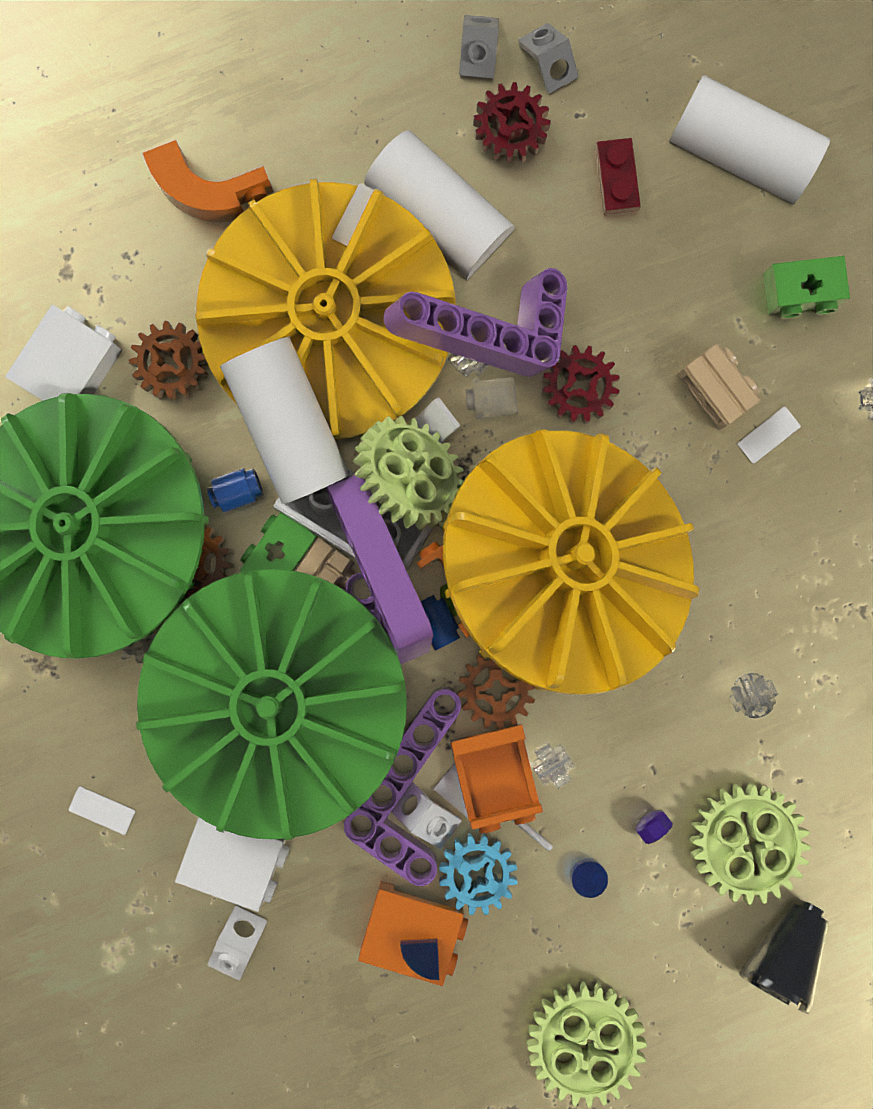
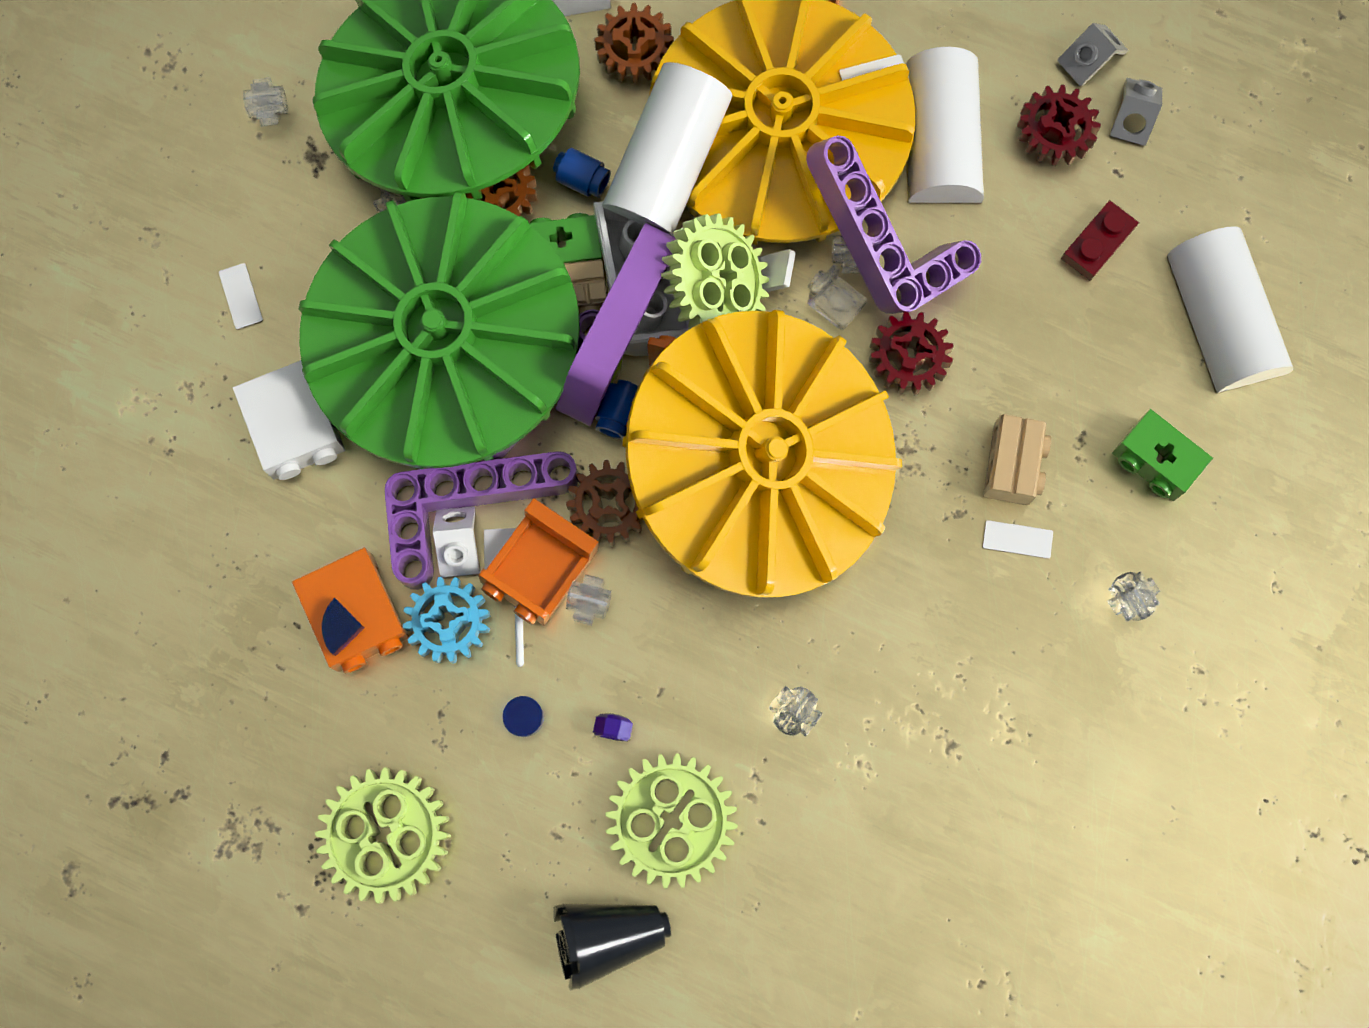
camera: 50 degrees right, 10 degrees down
white bracket [207,906,267,980] -> none

